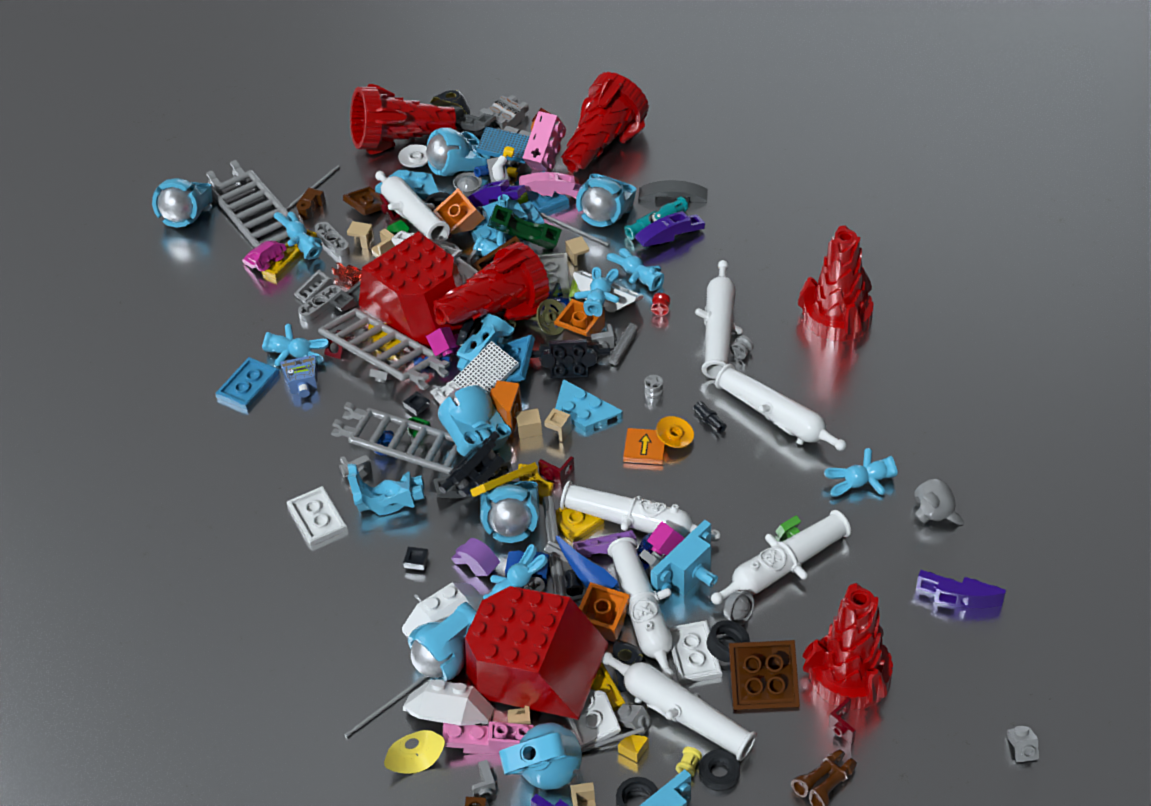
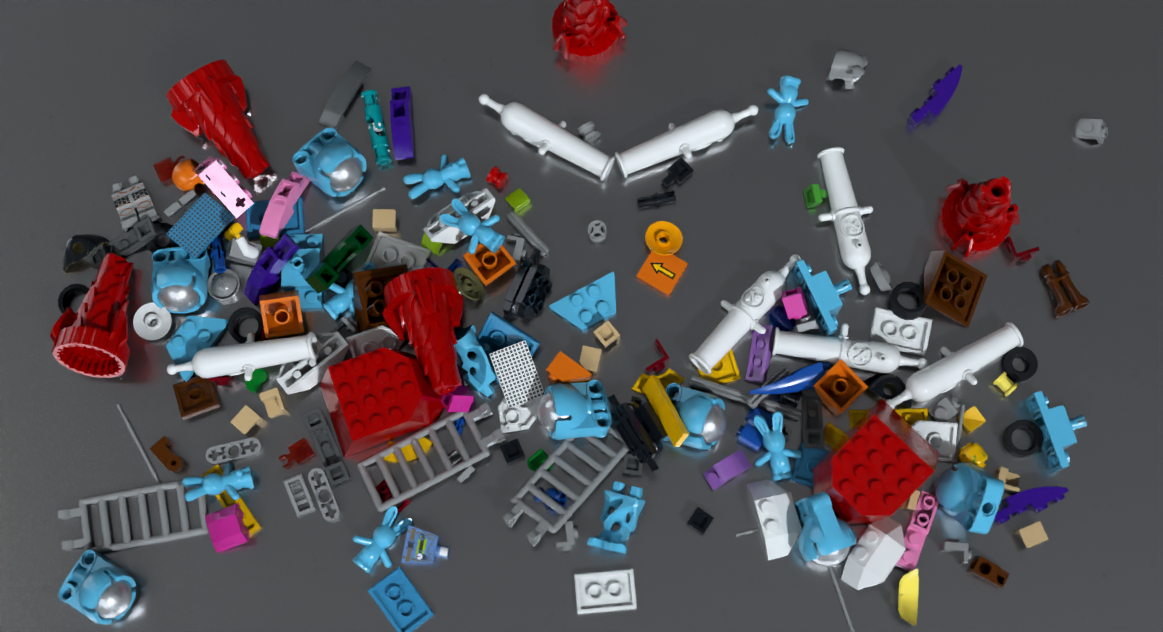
camera: 65 degrees left, 30 degrees up
none -> lime slope [504,188,531,213]
none -> black plate [661,157,694,190]
none -> yellow head [958,442,988,468]

